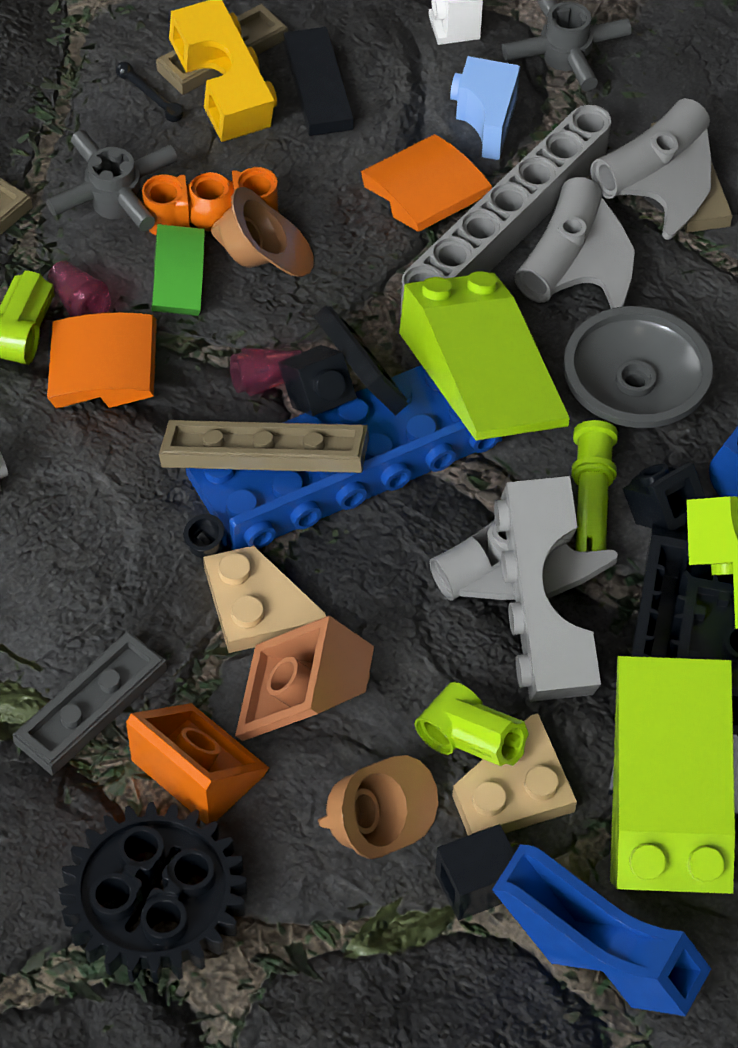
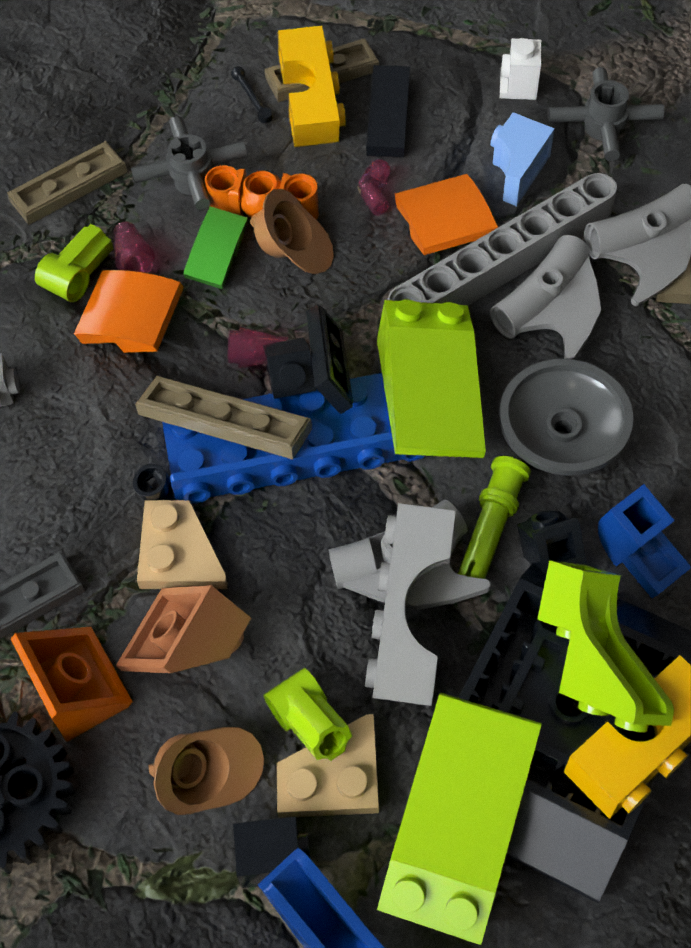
camera: 20 degrees right, 5 degrees up
none -> clear pink arm [358,159,391,216]

